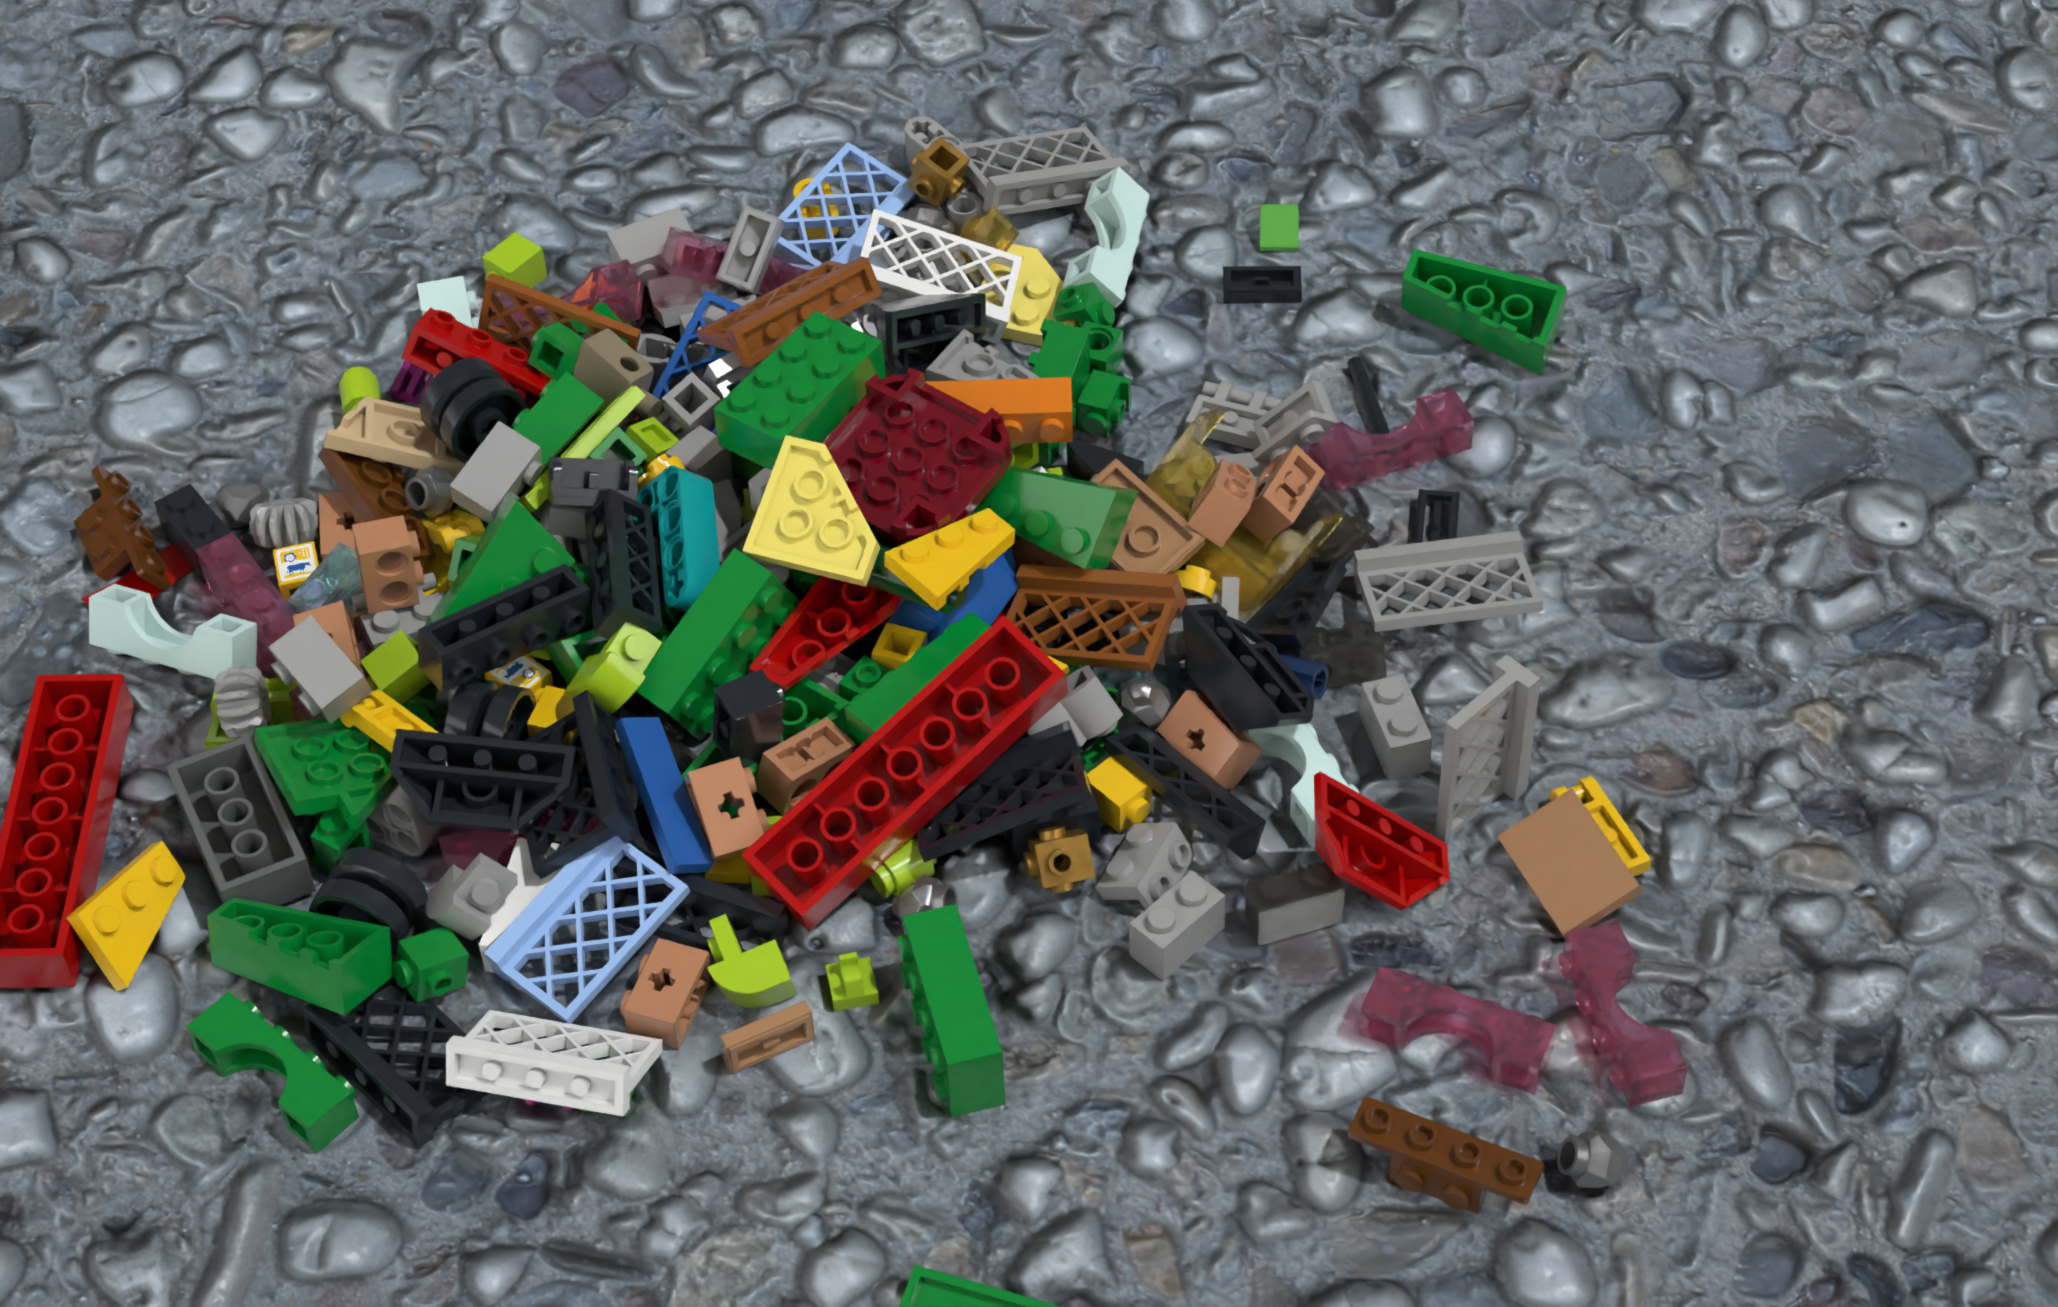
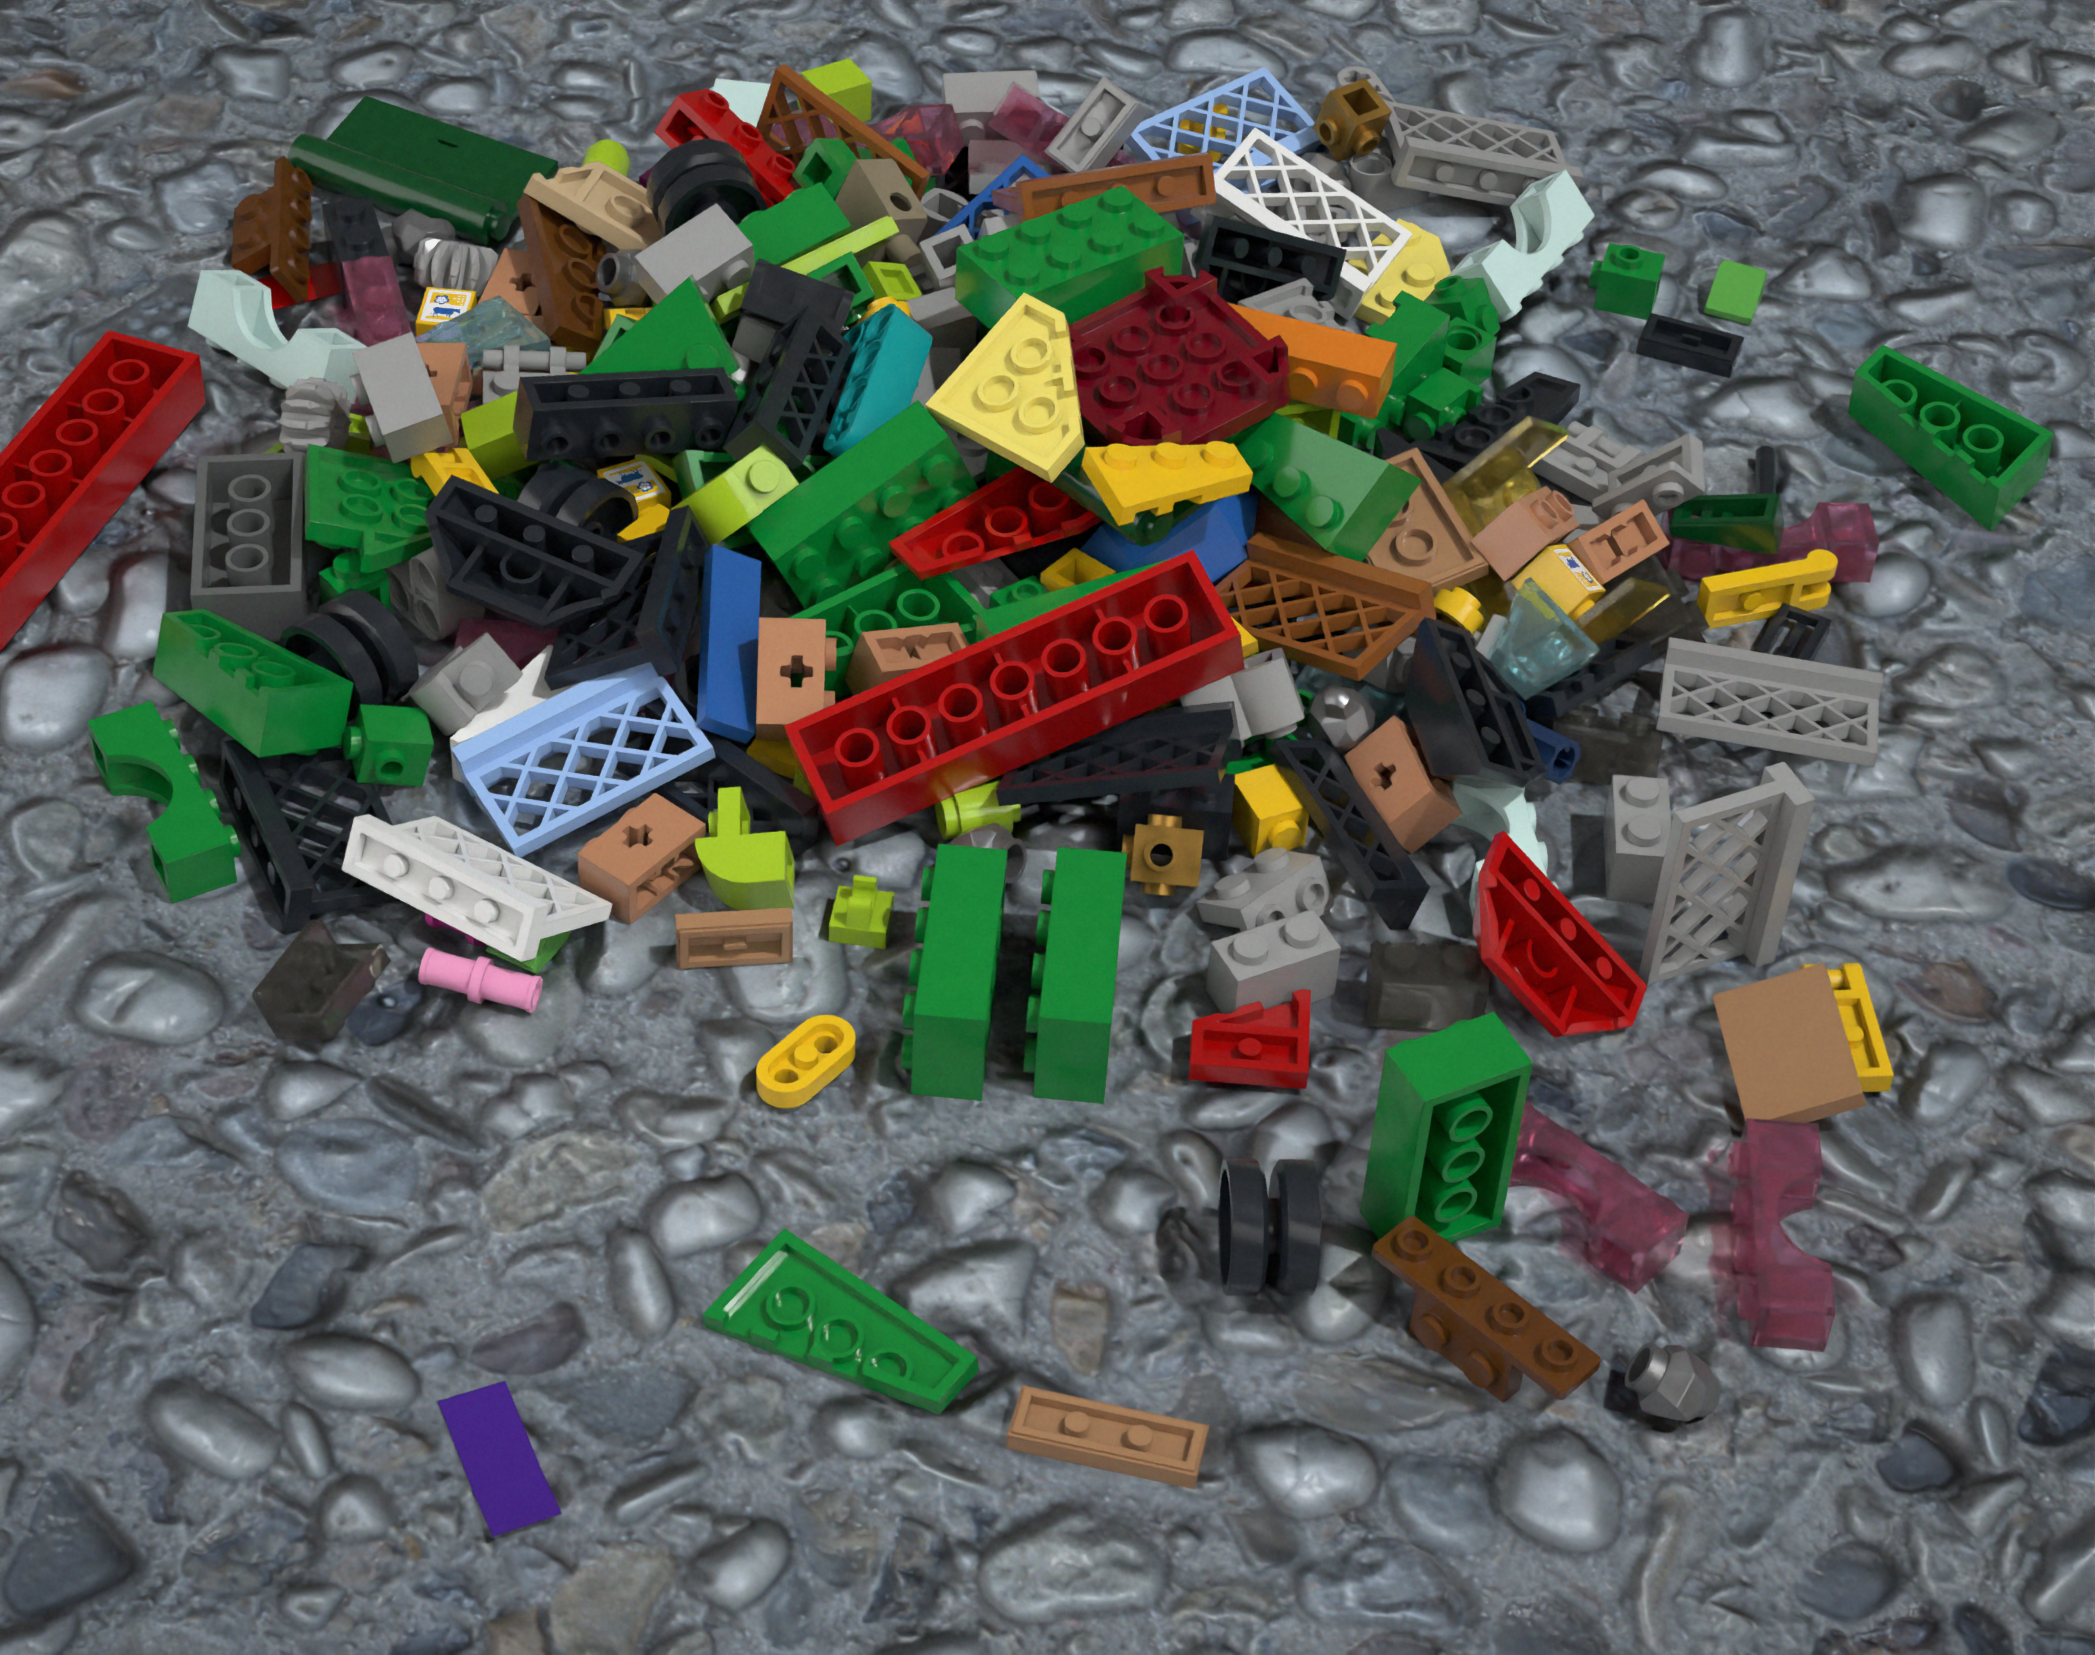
camera: 15 degrees right, 5 degrees down
yellow wing [67,841,186,991] -> none
nougat brick [352,515,425,614] -> none
black brick [713,669,786,768] -> none
clear yellow brick [959,206,1019,263] -> none
none -> clear smoke bracket [252,920,391,1040]
none -> dark green door [287,96,559,247]
none -> bright pink pin [418,947,543,1013]
none -> yellow plate [756,1015,856,1108]
none -> green brick [1023,847,1127,1104]
none -> red wing [1188,989,1311,1089]
none -> black wheel [1218,1159,1321,1296]
none -> green brick [1360,1012,1533,1243]
none -> black wing [1411,371,1581,491]
none -> clear light blue wing [1489,577,1600,700]
none -> yellow brick [1511,544,1606,630]
none -> green brick [1588,243,1666,320]
none -> dark green slope [1669,493,1784,554]
none -> yellow plate [1693,549,1838,631]

